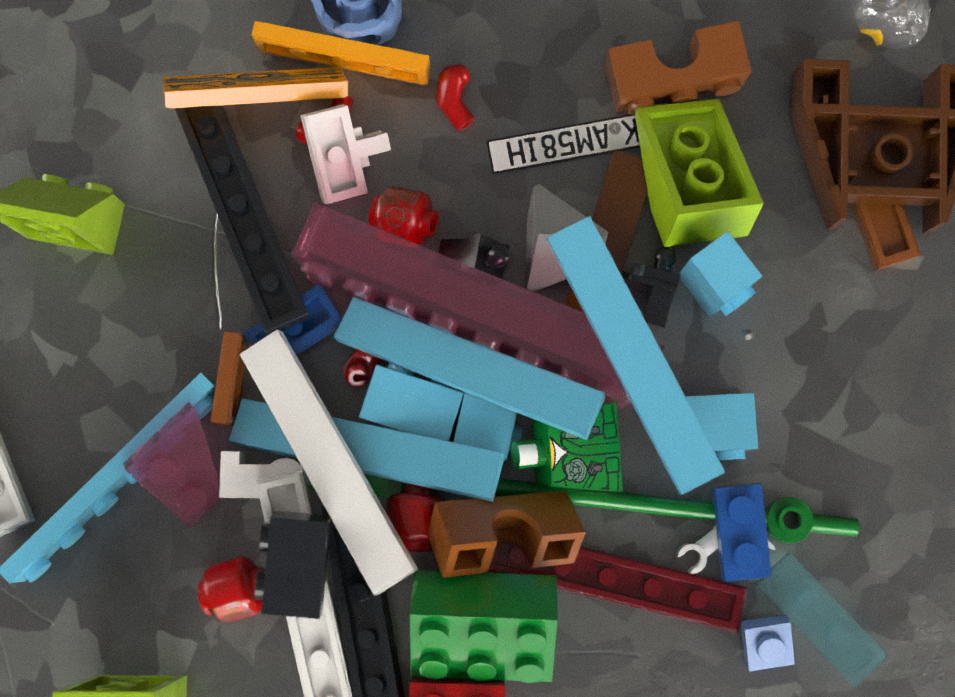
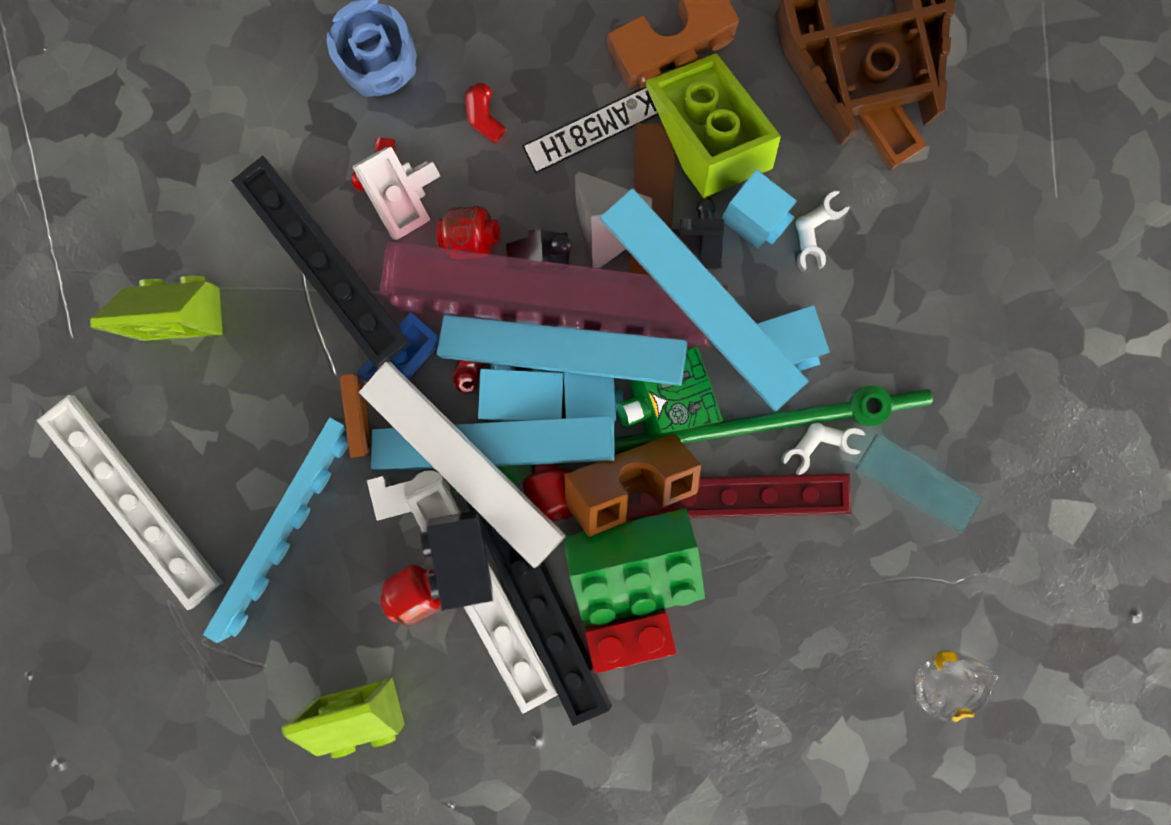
camera: 15 degrees left, 5 degrees up
clear pink wing [123,402,221,528] -> none
light orange tile [162,67,348,108] -> none
light orange tile [251,21,431,85] -> none
blue plate [712,483,772,582] -> none
plate [740,614,795,672] -> none
none -> white arm [795,191,850,272]

